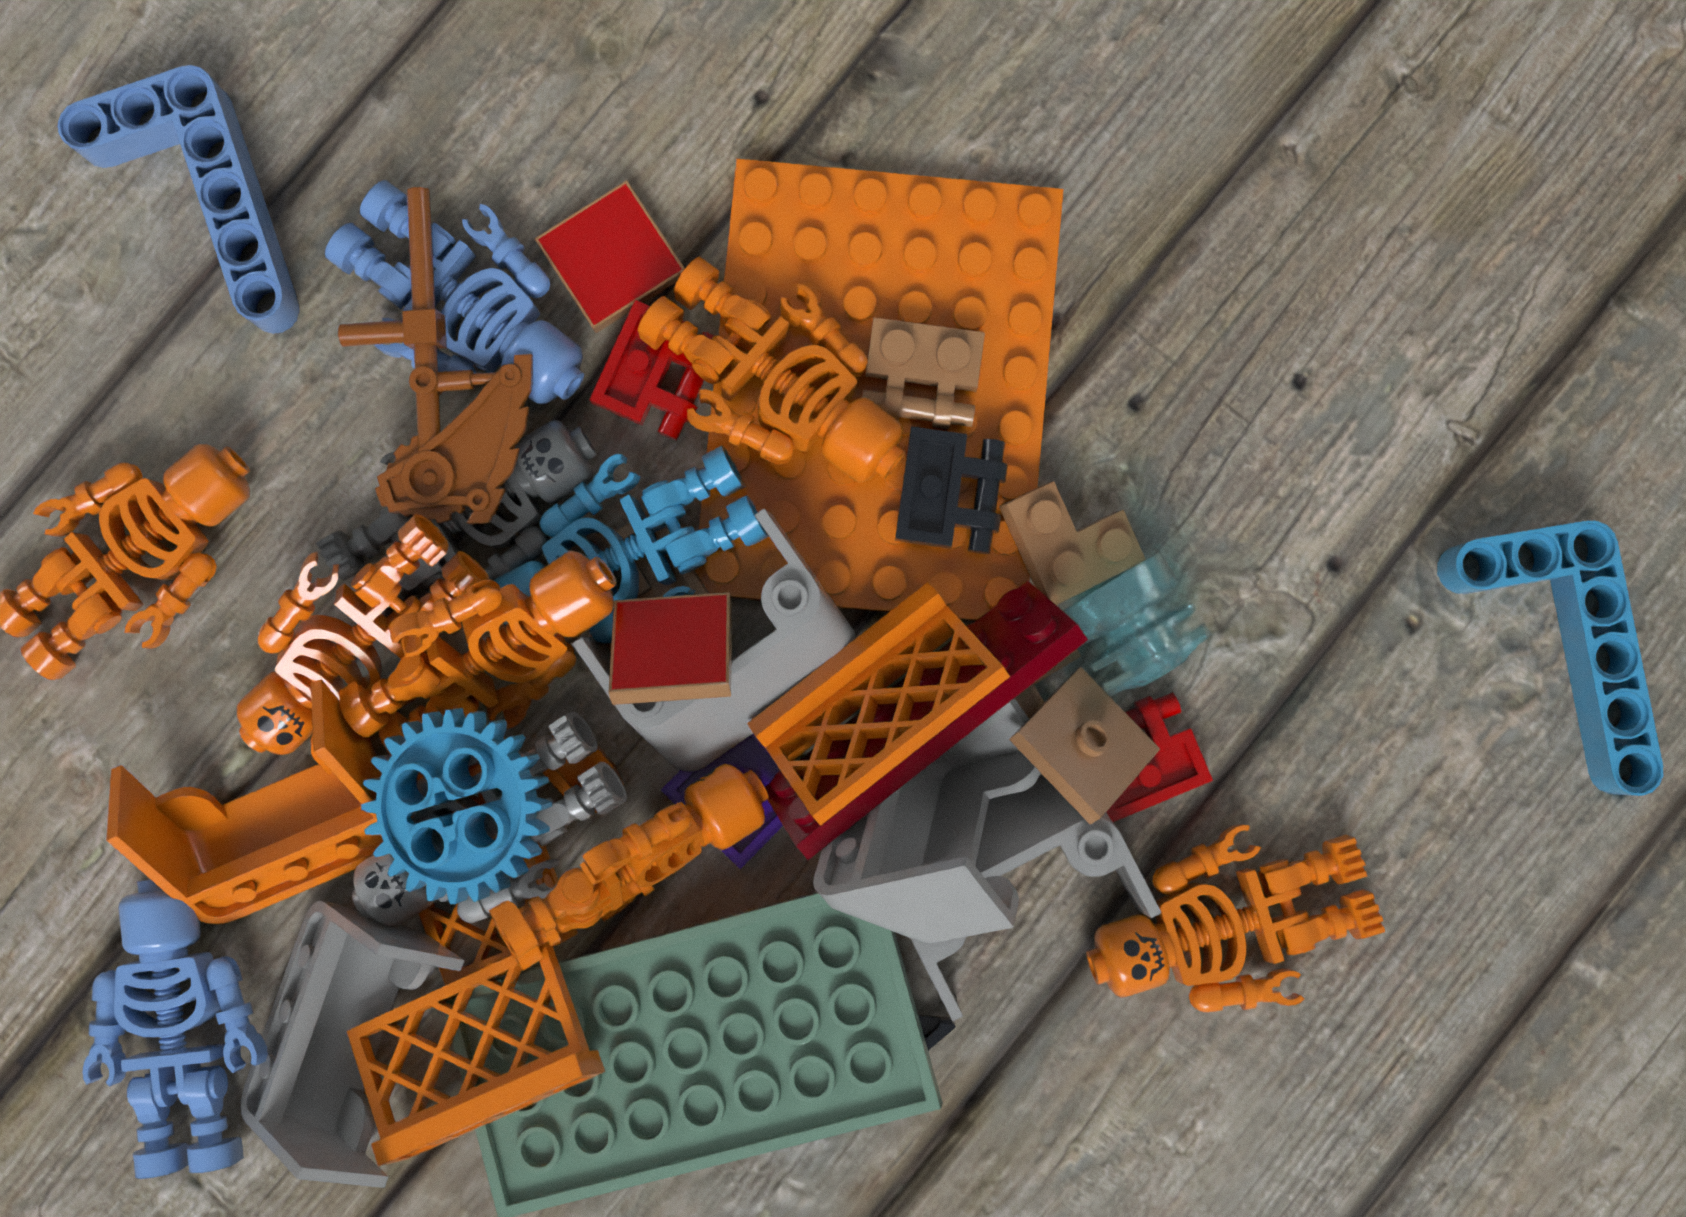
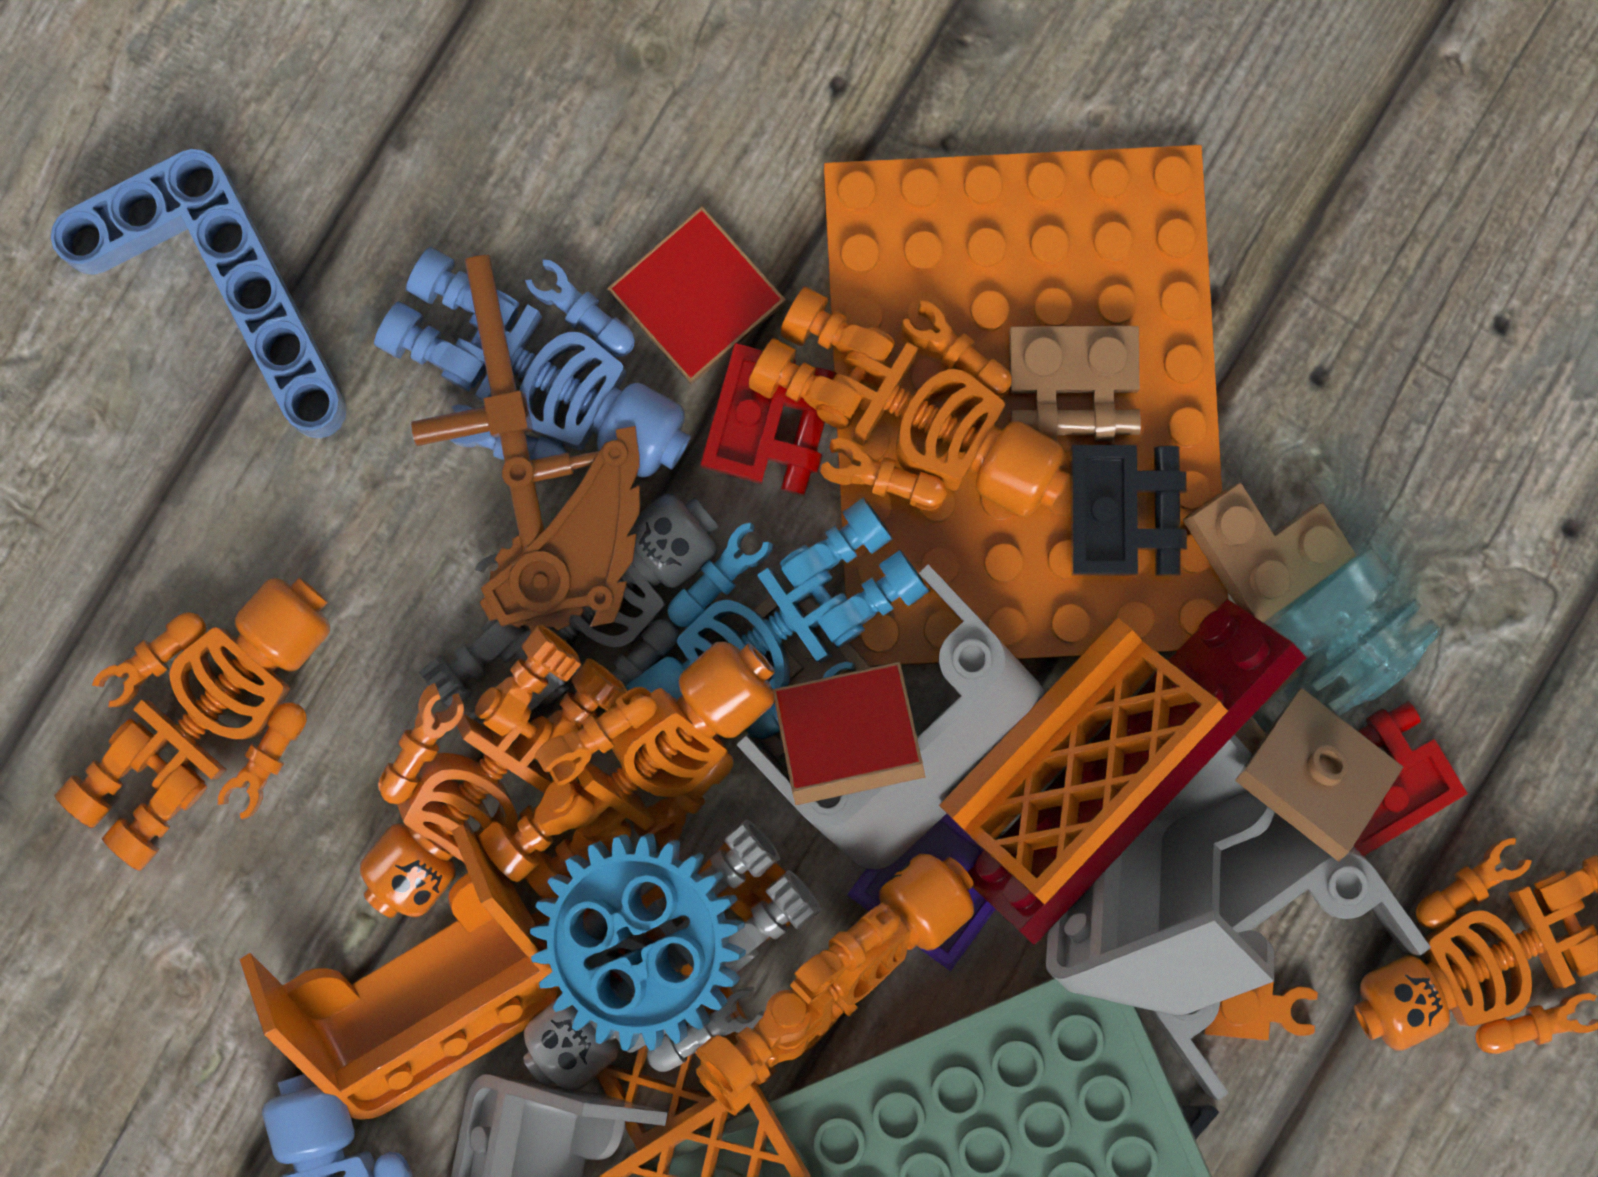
camera: 10 degrees left, 0 degrees up
none -> orange plate [1202,982,1318,1041]

